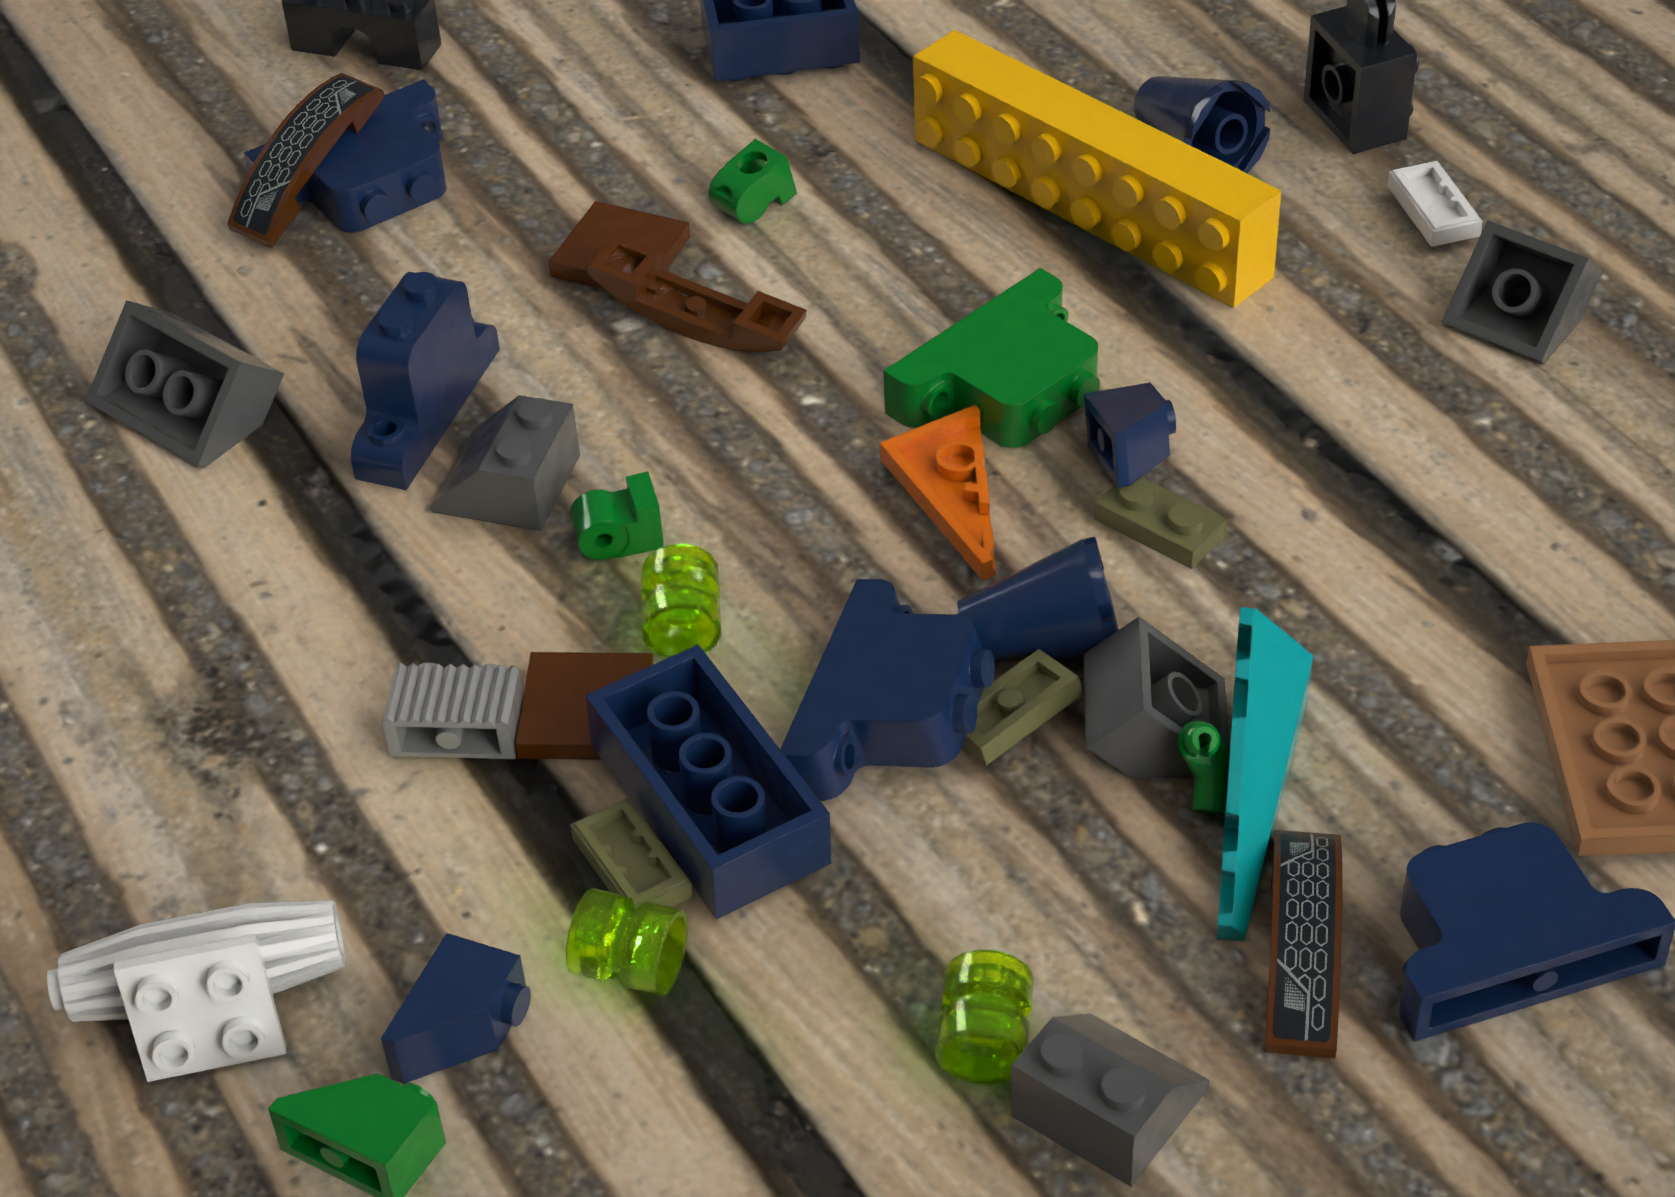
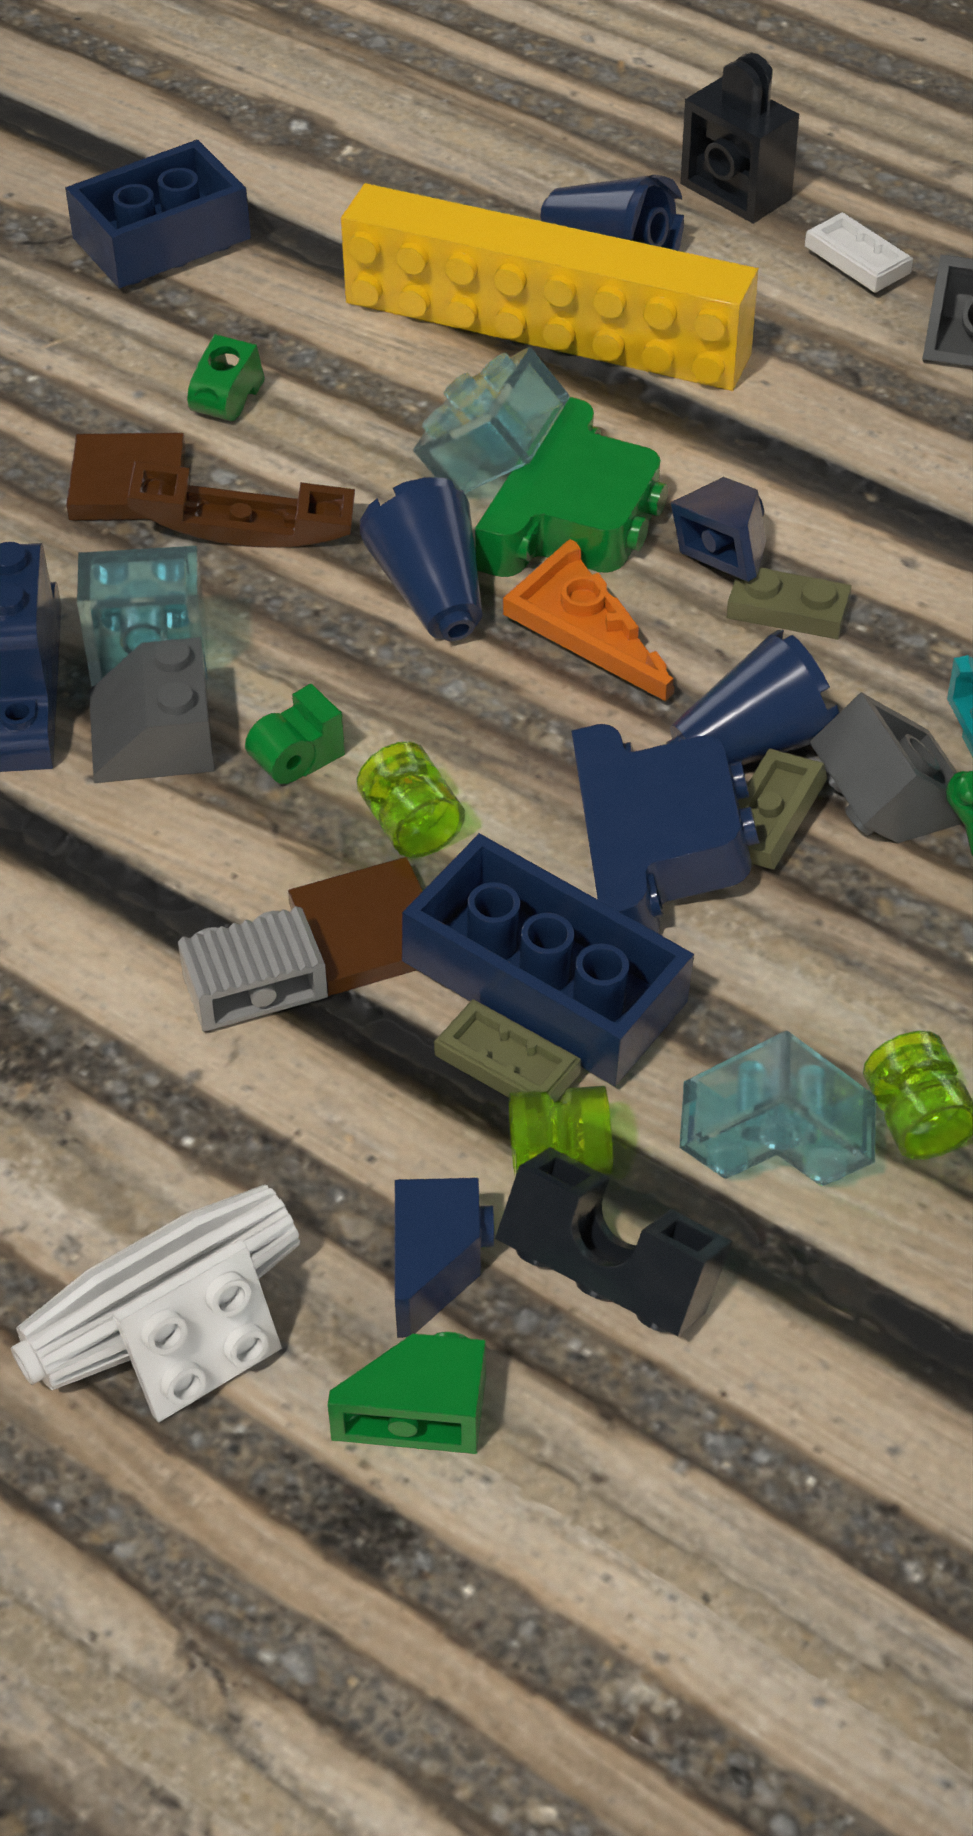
camera: 25 degrees left, 5 degrees up
none -> clear light blue brick [77,546,208,687]
none -> dark blue cone [360,477,482,641]
none -> clear light blue brick [413,347,570,493]
none -> black arch [495,1147,733,1336]
none -> clear light blue brick [679,1030,876,1186]

